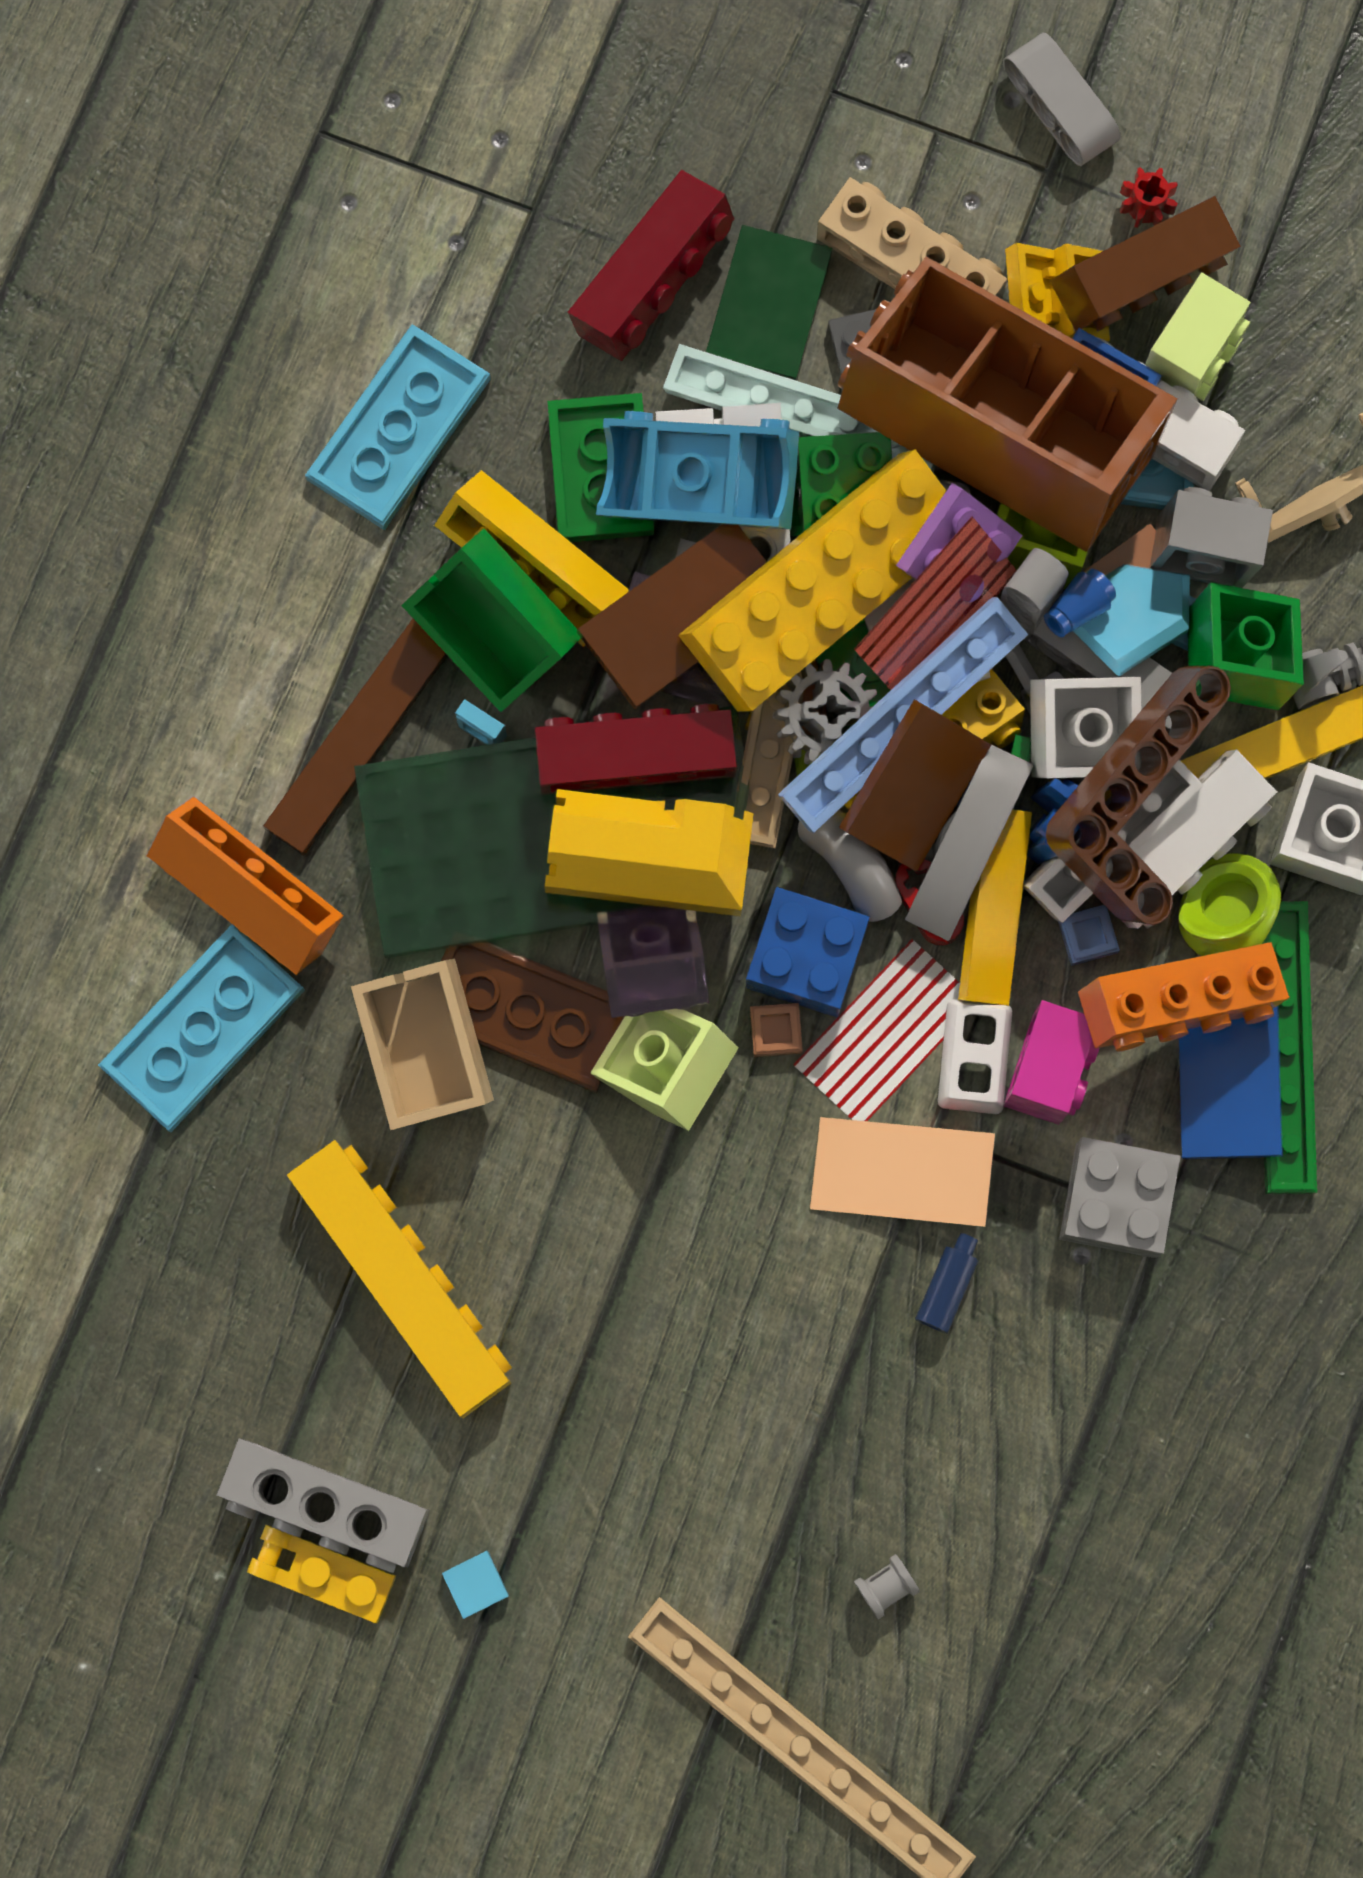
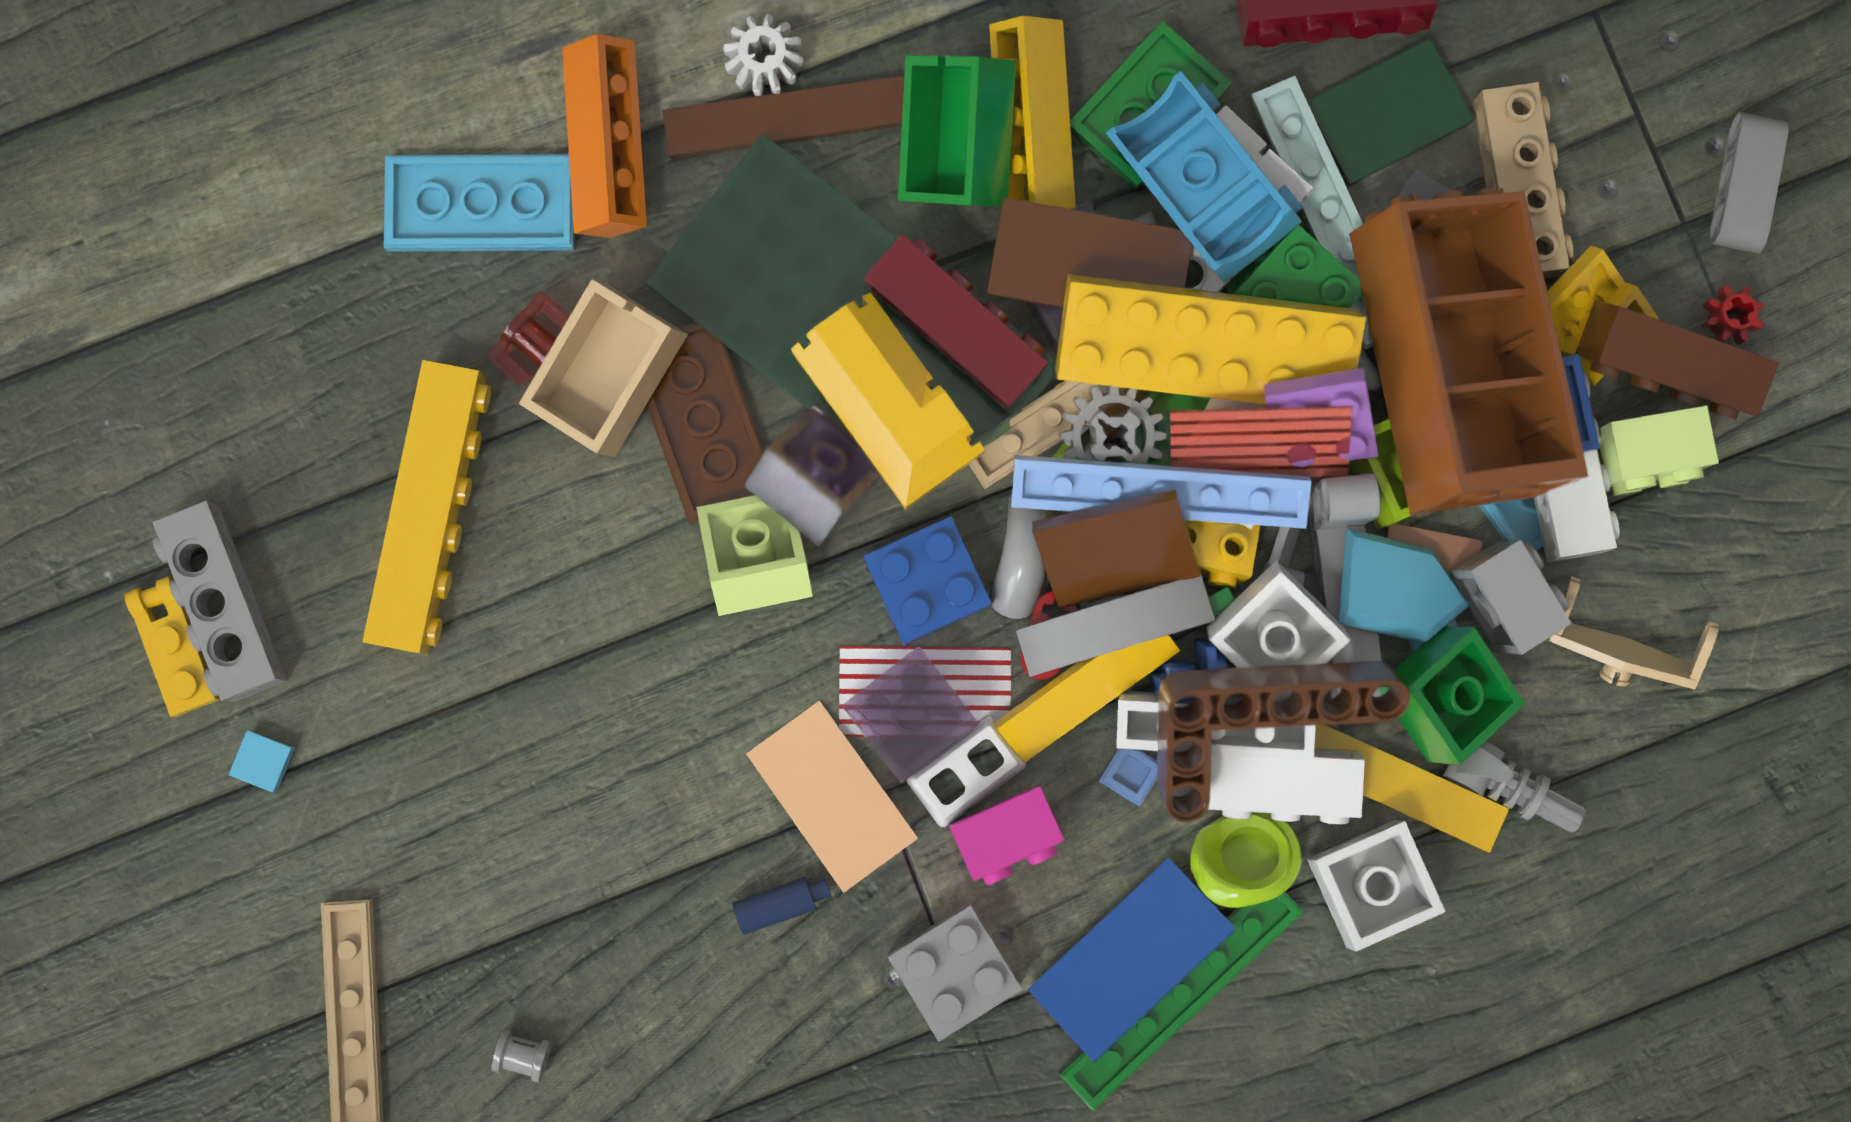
camera: 45 degrees right, 5 degrees up
medium azure tile [455,699,507,750] -> none
nougat tile [750,1003,803,1057] -> none
blue cone [1044,568,1116,637] -> none
orange brick [1078,942,1289,1052] -> none
none -> clear red piece [486,291,570,385]
none -> white gear [723,14,803,96]
none -> clear purple brick [842,646,979,783]

